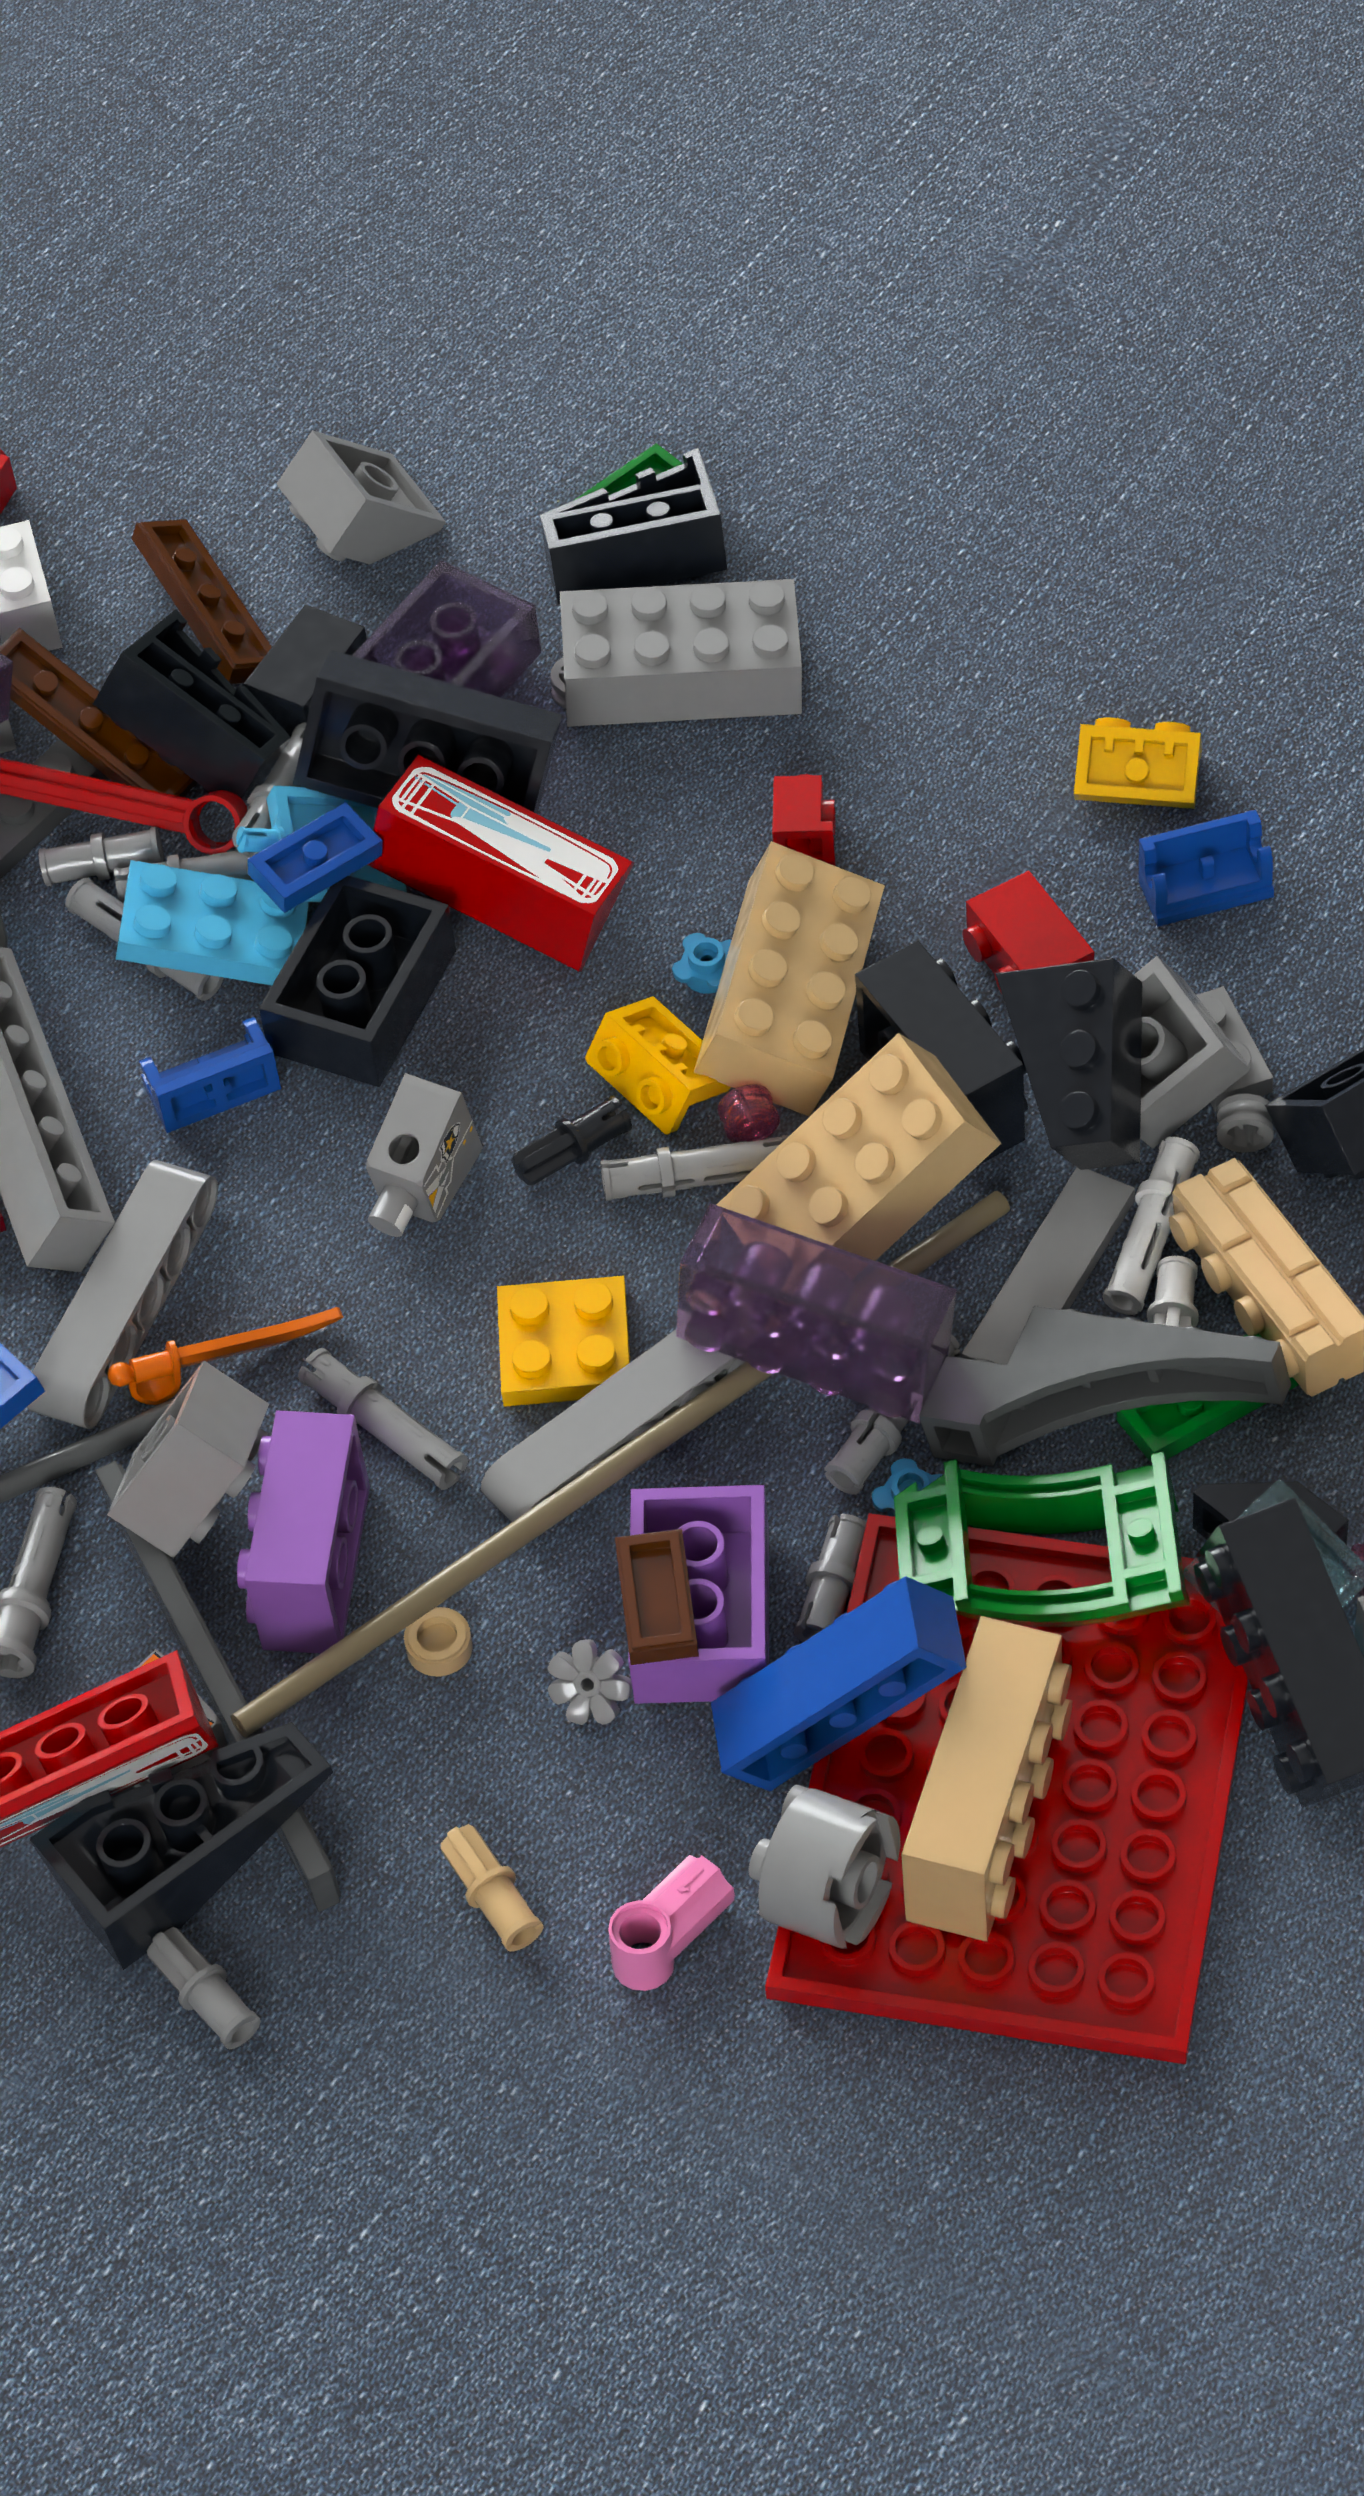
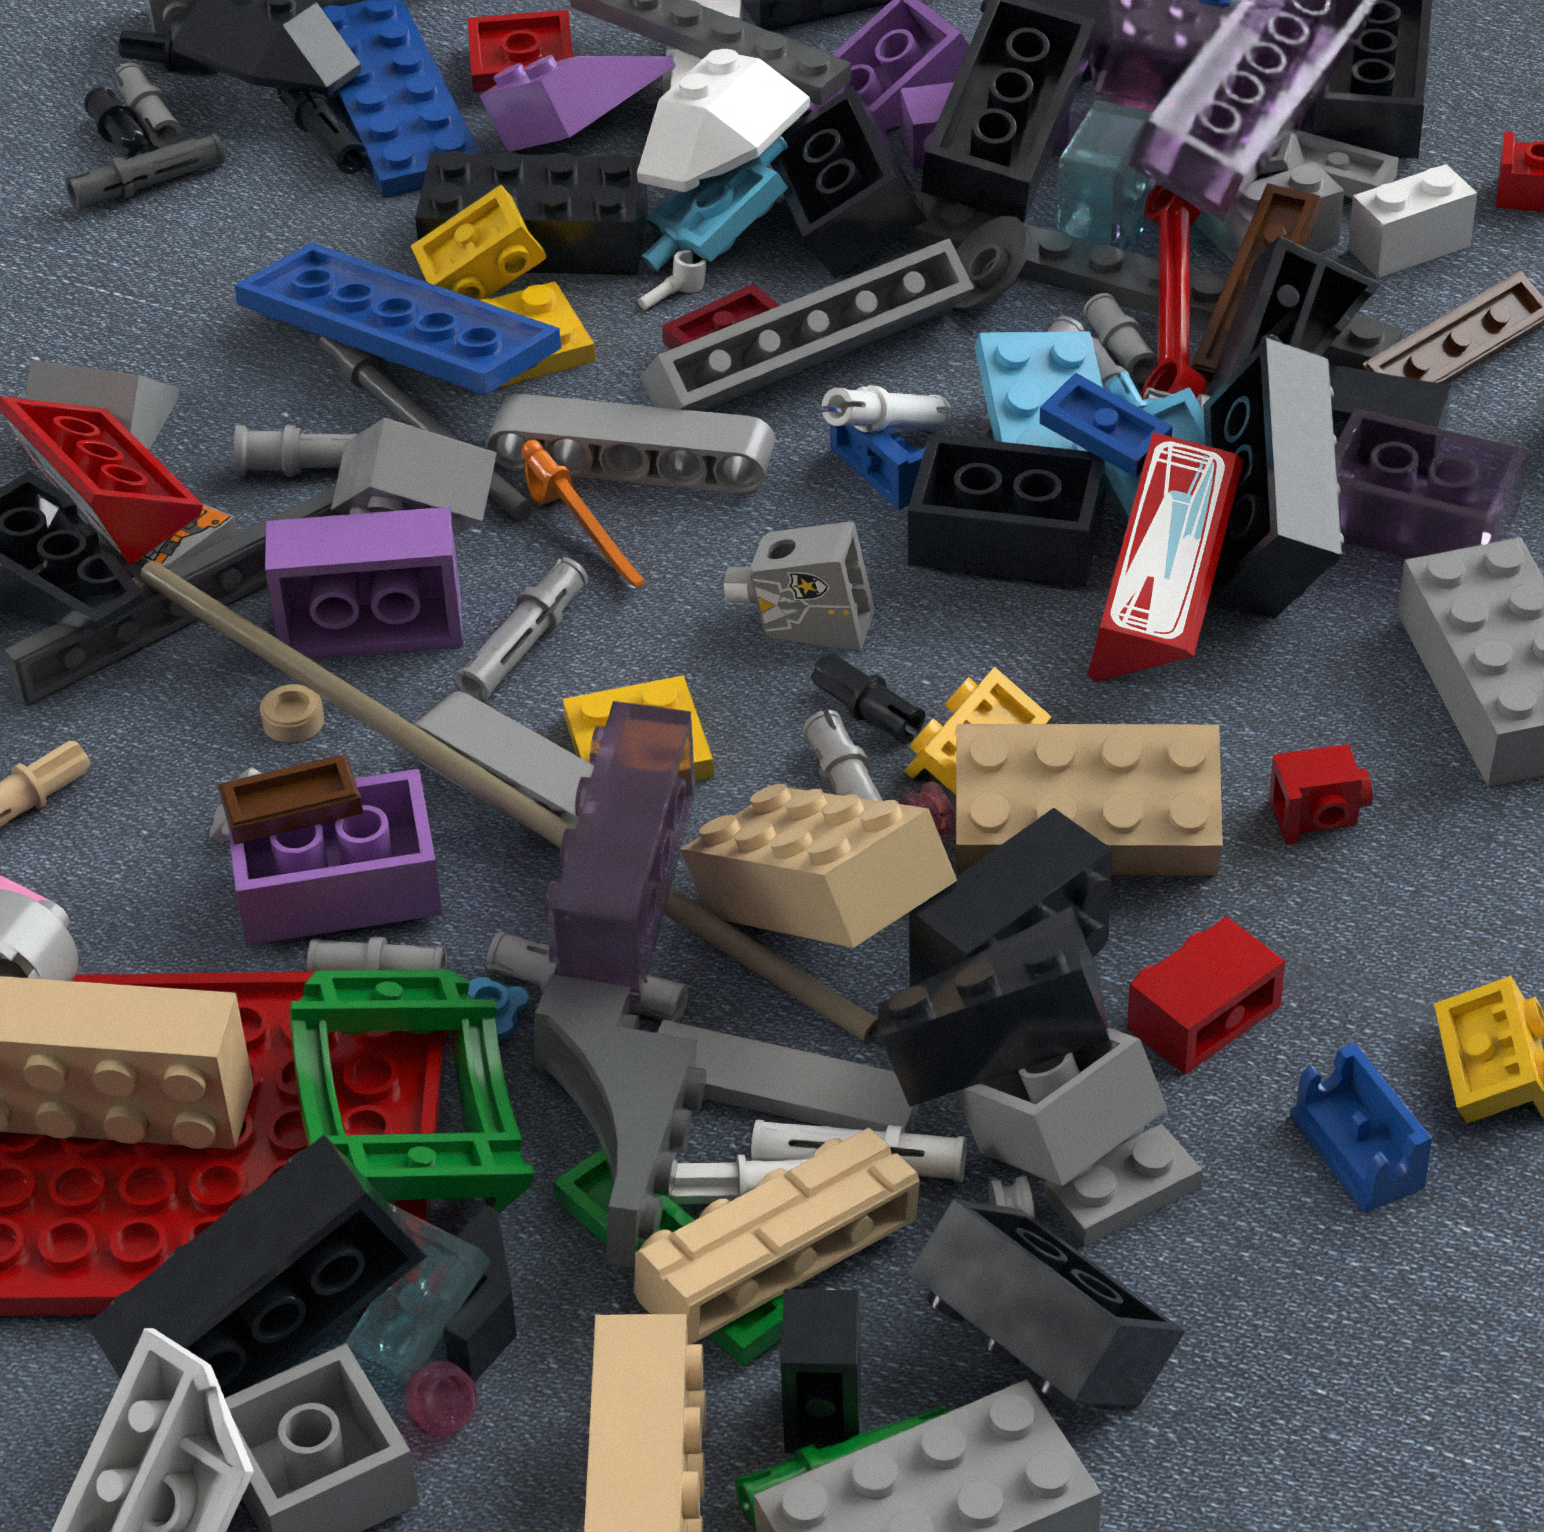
camera: 75 degrees right, 10 degrees down
blue brick [711,1576,967,1791] -> none
none -> white pin [822,385,951,432]

